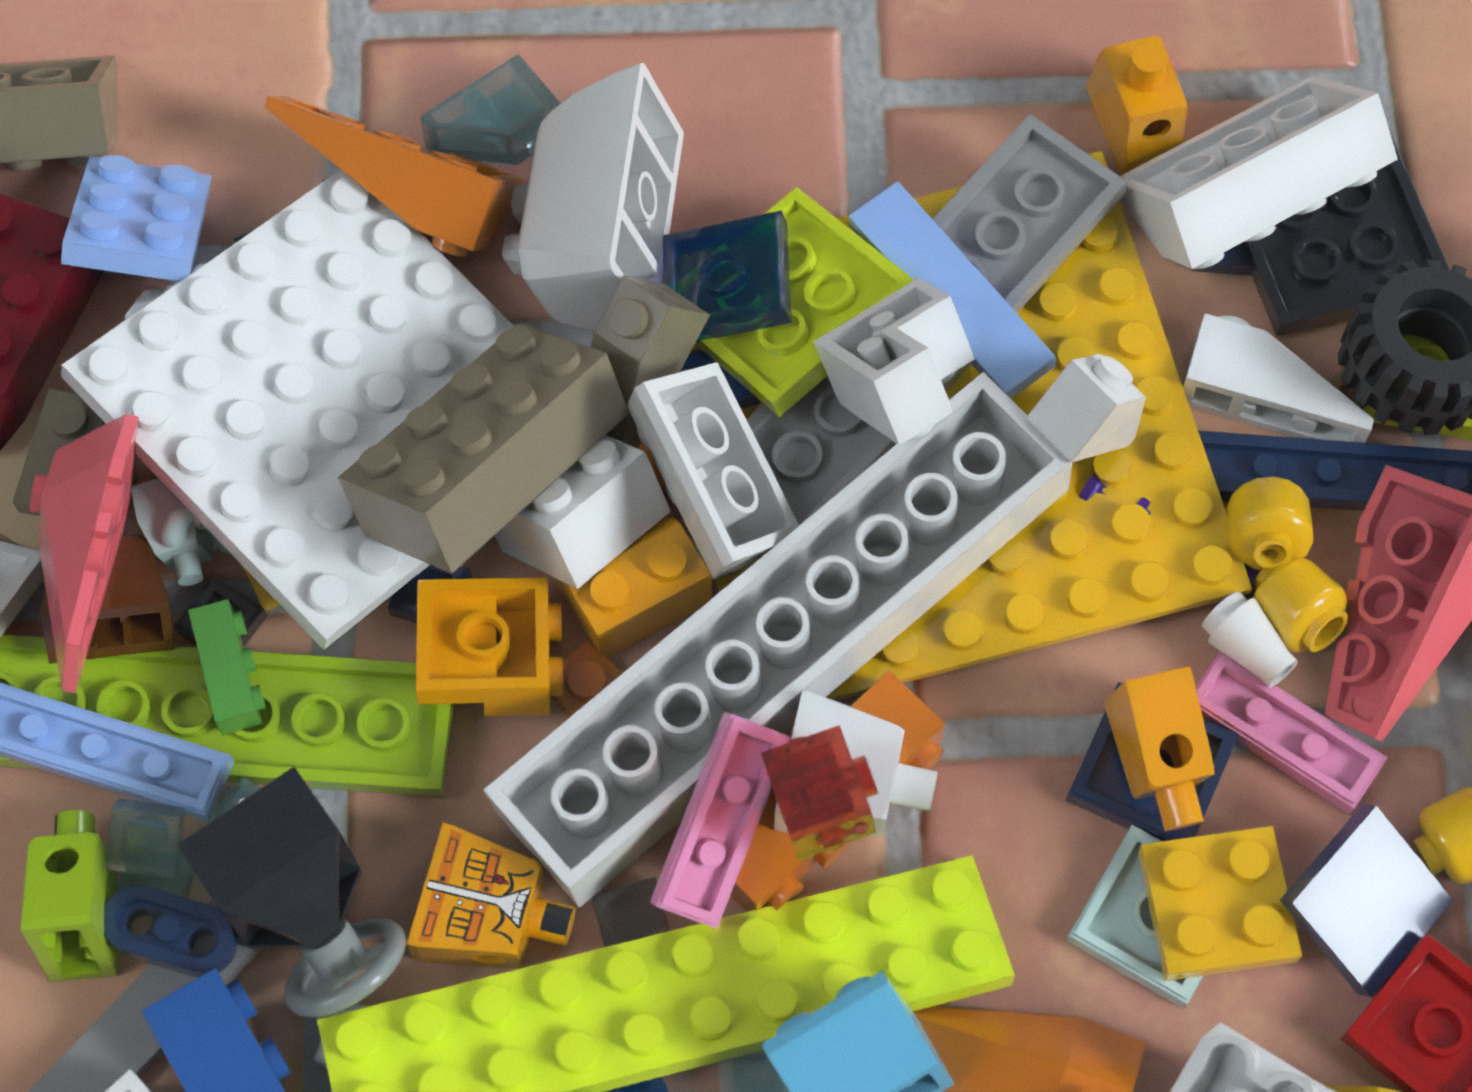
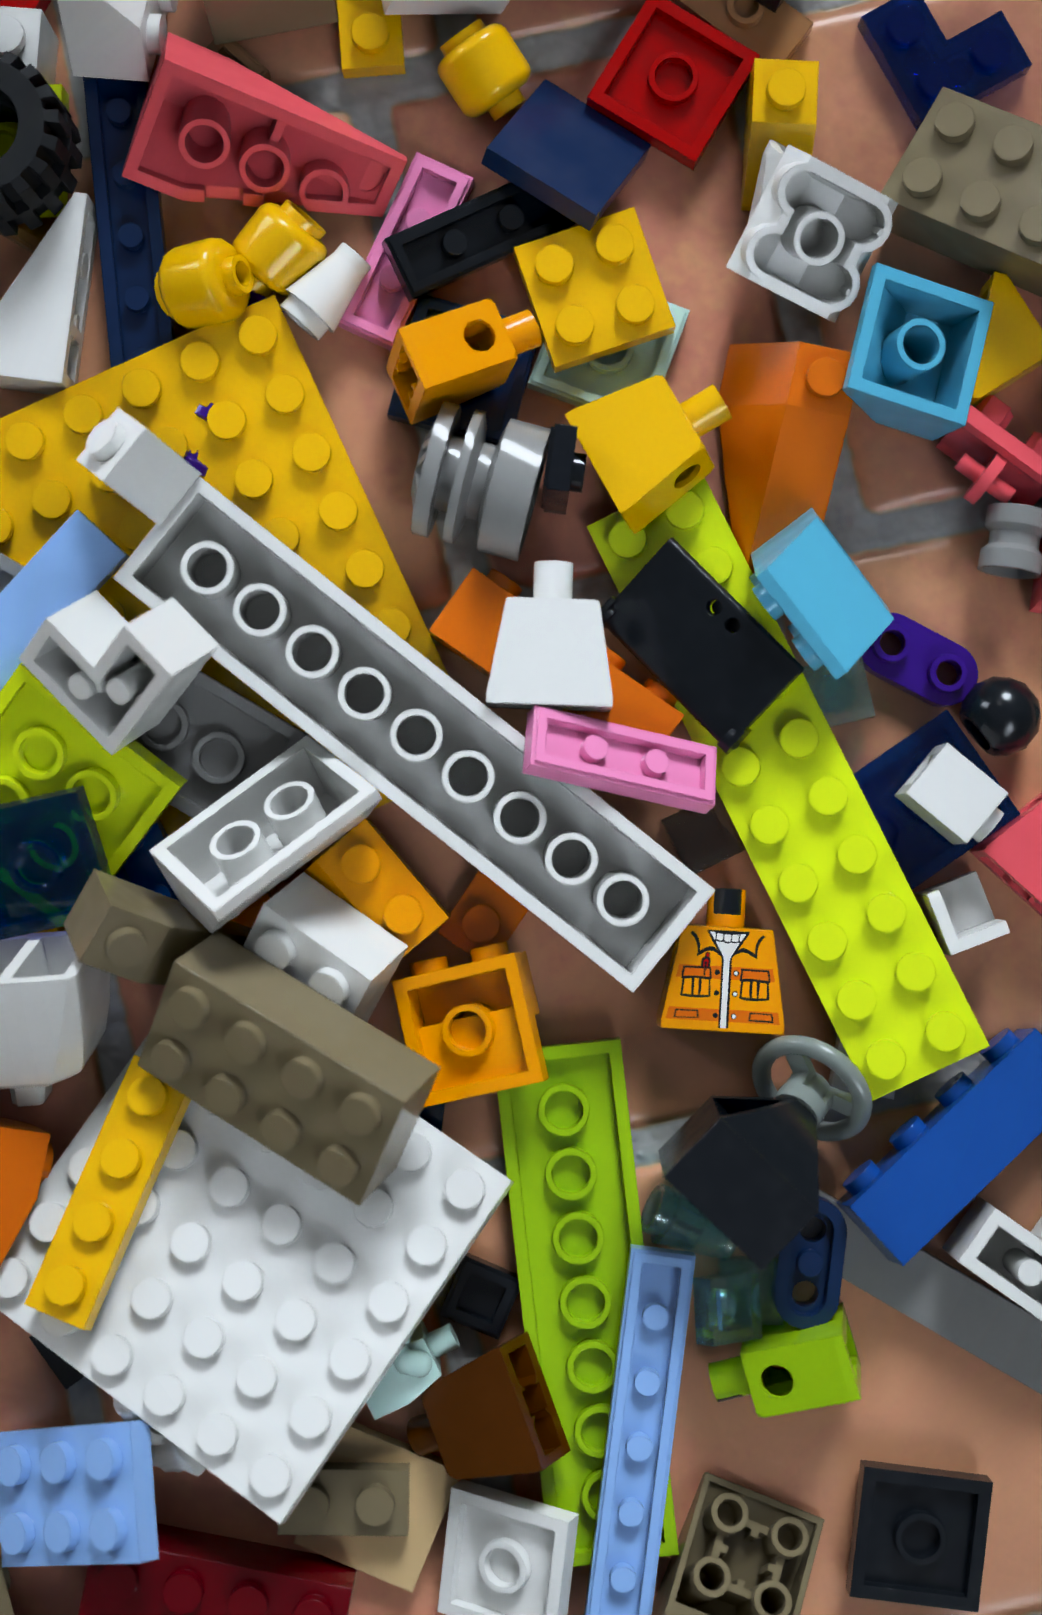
camera: 105 degrees left, 20 degrees up
coral wedge [29,414,139,693] -> none
bright green piece [188,599,266,735] -> none
clear red head [761,725,878,860] -> none
none -> yellow plate [24,1055,191,1330]
none -> black tile [382,182,577,302]
none -> light grey wheel [411,401,551,561]
none -> black plate [541,423,587,515]
none -> yellow torso [564,375,732,534]
none -> black door [601,537,805,754]

